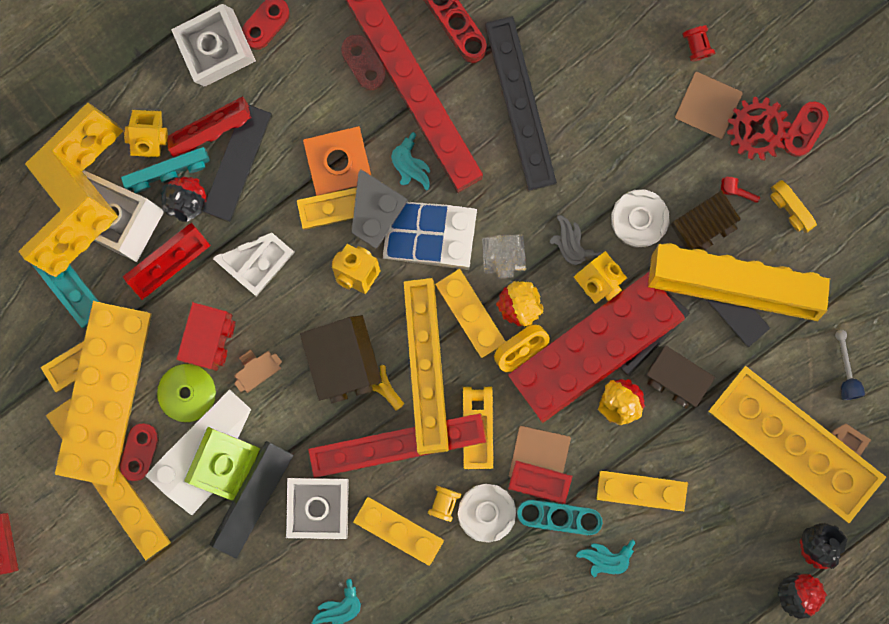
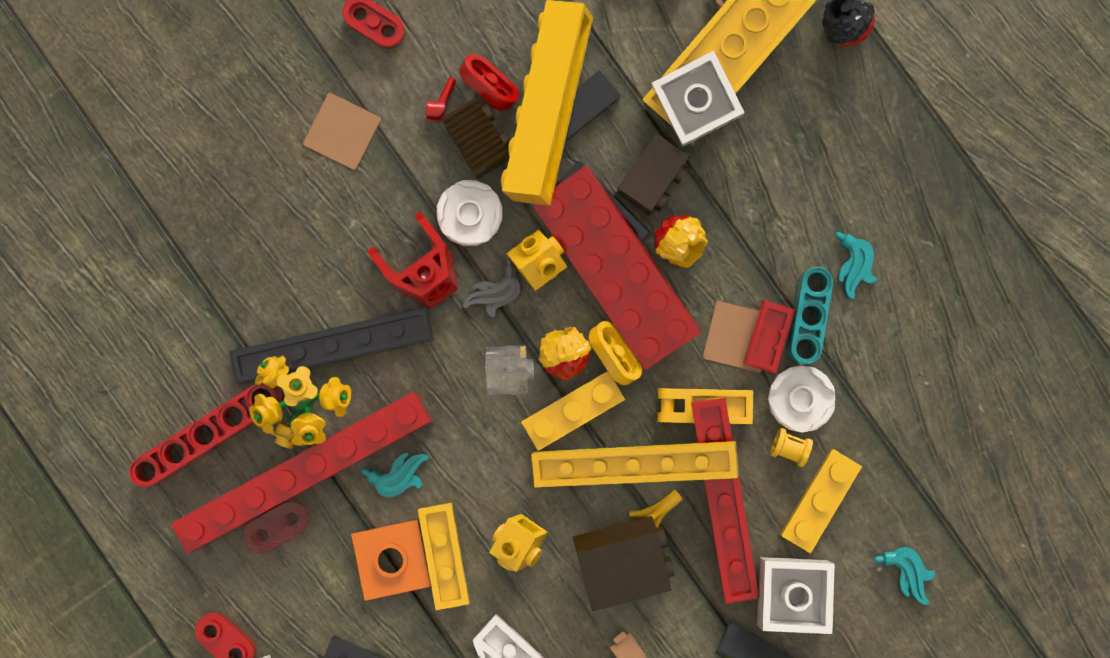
camera: 90 degrees left, 0 degrees up
dark grey wing [352,169,408,250] -> none
slope [383,202,477,270] -> none
yellow plate [596,471,688,512] -> none
red bush [682,25,716,62] -> none
red gear [727,97,792,161] -> none
yellow plate [770,180,817,233] -> none
piece [778,572,827,619] -> none
none -> yellow plant [249,356,351,449]
none -> red piece [367,211,458,309]
none -> red plate [459,54,519,111]
none -> white brick [652,51,745,147]

